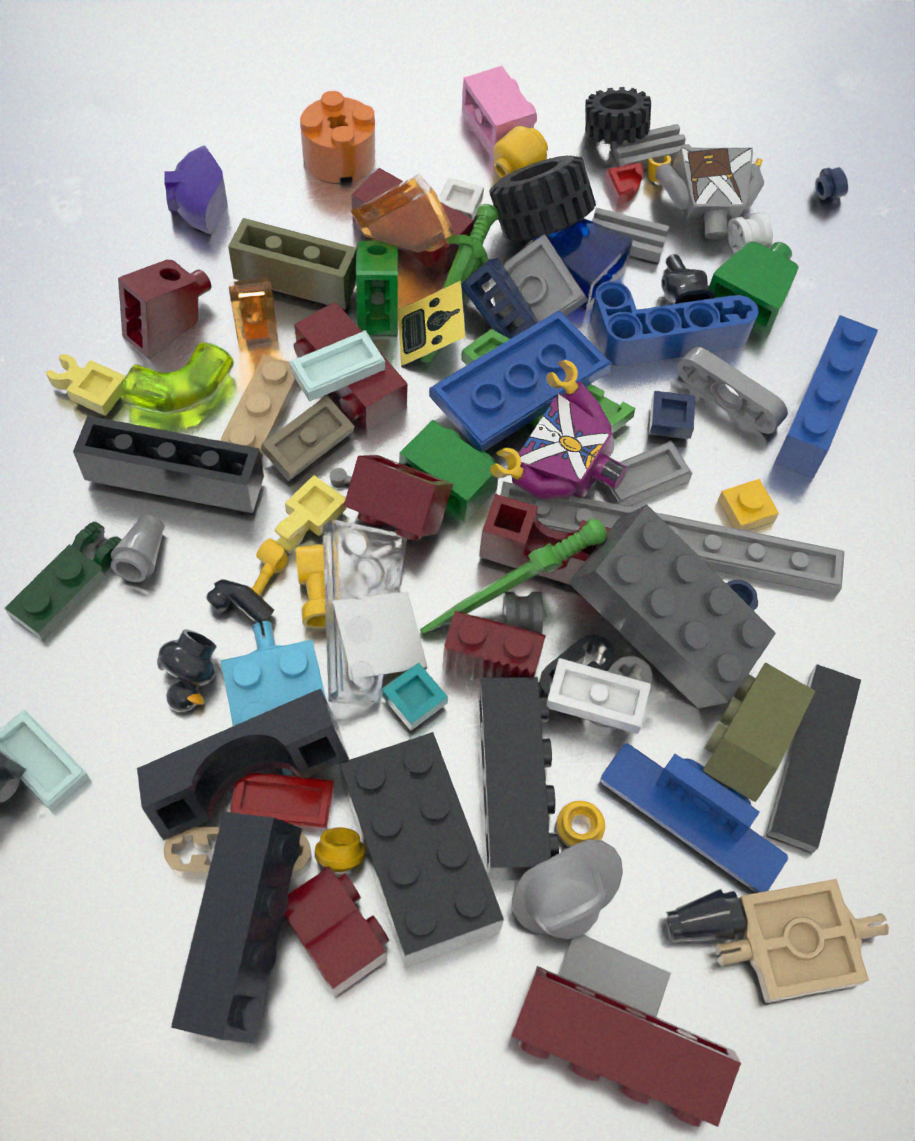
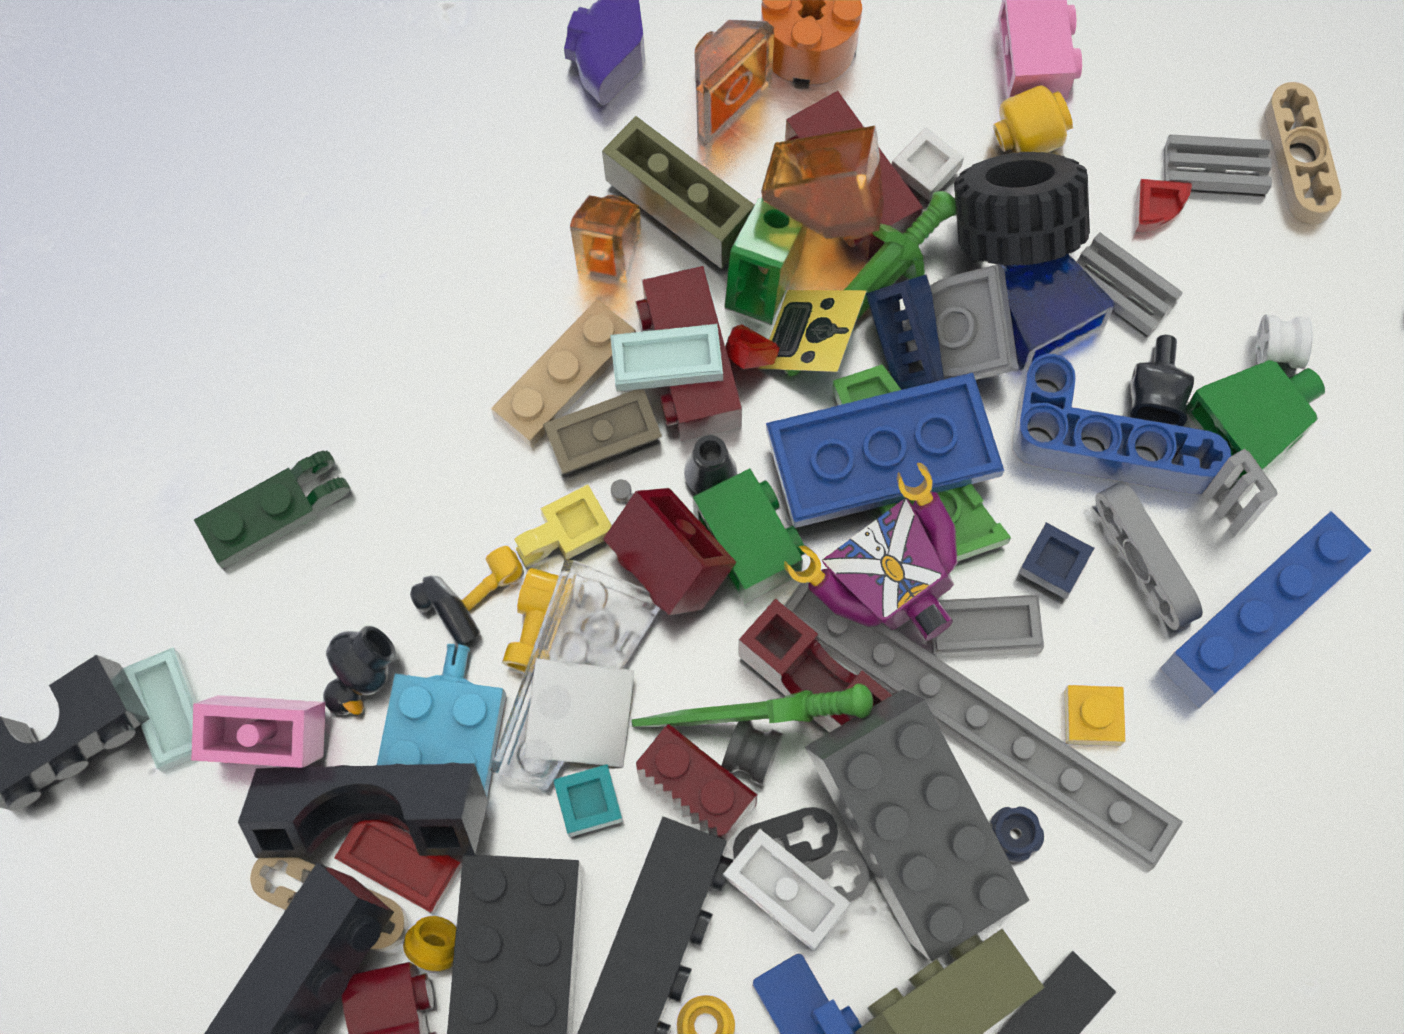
camera: 30 degrees right, 10 degrees up
light yellow plate [46,354,129,416] -> none
black brick [73,415,264,513] -> none
light grey cone [111,514,165,582] -> none
torso [118,259,212,359] -> none
clear neon green cylinder [121,342,234,415] -> none
black tyre [585,87,652,145] -> none
light grey torso [647,147,764,240] -> none
none -> bright pink brick [191,695,326,768]
none -> black cone [684,435,737,494]
none -> clear orange slope [694,19,774,146]
none -> red tile [725,324,780,369]
none -> light grey tile [1203,449,1278,537]
none -> tan beam [1265,82,1342,224]

